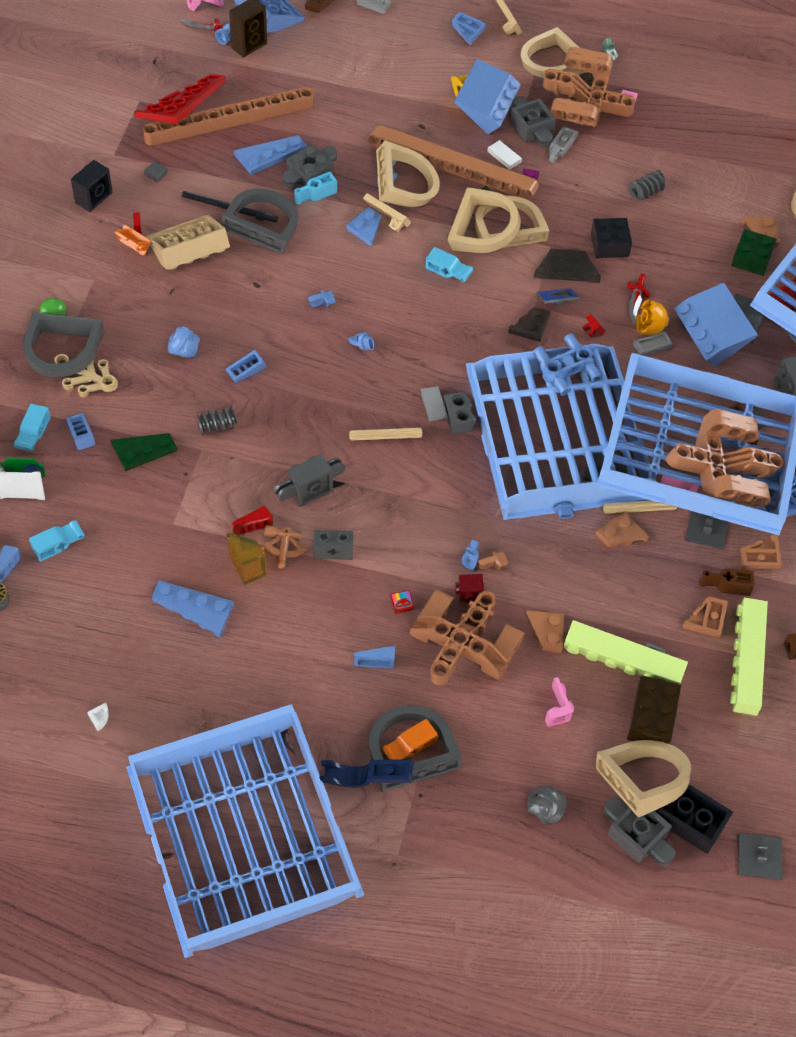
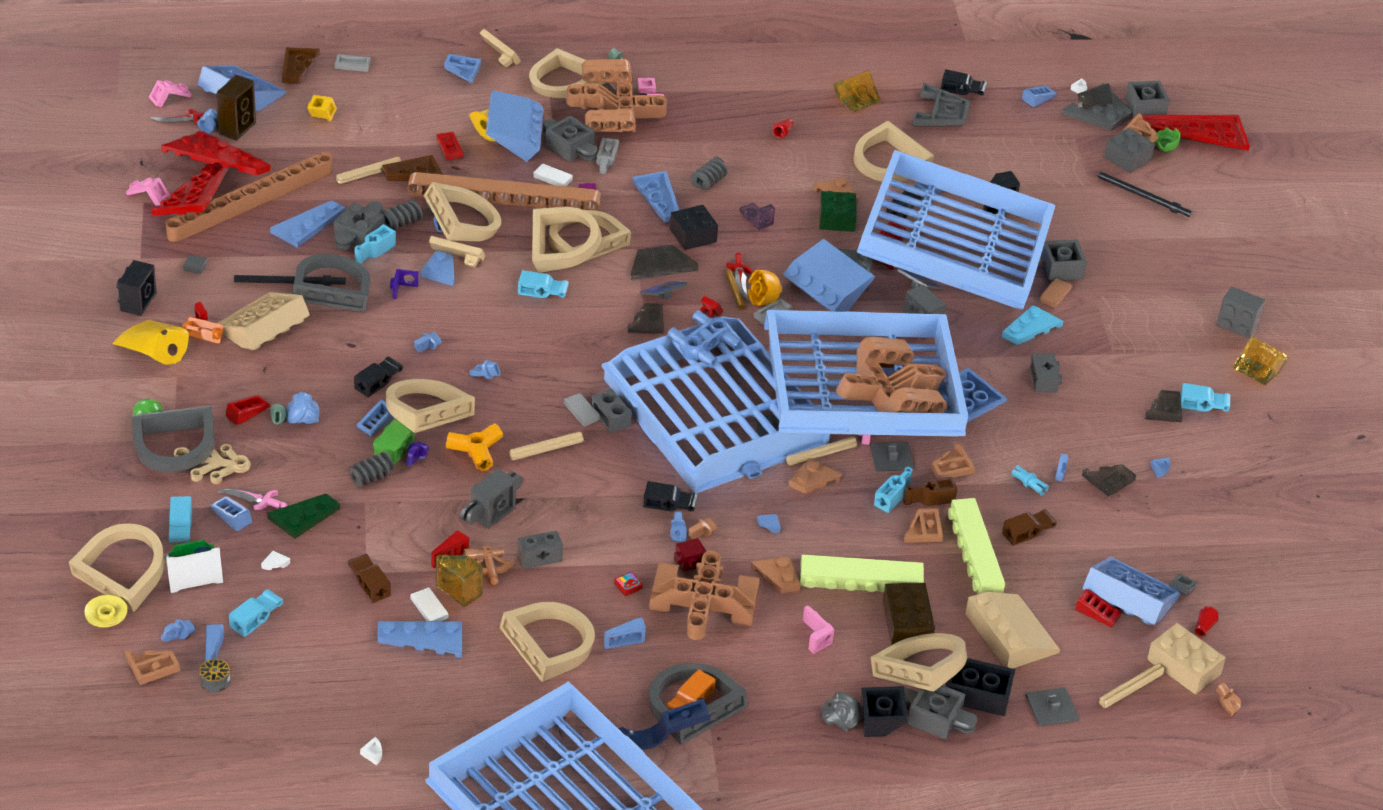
camera: 20 degrees left, 15 degrees down
none -> yellow piece [112,320,189,365]
none -> bright pink bracket [125,177,170,206]
none -> red wing [161,131,271,176]
none -> piece [217,488,288,510]
none -> red slope [226,395,270,425]
none -> white tile [261,551,290,570]
none -> sand green piece [270,404,286,424]
none -> yellow brick [307,95,337,122]
none -> tan axle [336,156,402,184]
none -> reddish brown piece [348,554,391,603]
none -> black piece [354,357,403,398]
none -> bright green hinge [373,420,415,465]
none -> reddish brown wing [382,155,443,181]
none -> dark grey piece [382,199,423,230]
none -> tan window [386,379,475,433]
none -> dark purple bracket [390,269,419,299]
none -> dark purple piece [406,442,429,466]
none -> white tile [411,587,449,621]
none -> red plate [437,132,463,160]
none -> light orange piece [446,423,503,472]
none -> tan window [499,602,595,682]
none -> medium blue wing [632,171,679,223]
none -> bright pink plate [637,78,656,94]
none -> black piece [643,481,698,512]
none -> pearl gold bar [725,270,745,310]
none -> clear purple bracket [739,203,775,230]
none -> medium blue tile [757,514,781,533]
none -> red cone [772,118,794,138]
none -> black slope [860,686,908,737]
none -> medium azure piece [874,466,913,513]
none -> tan slope [965,592,1060,669]

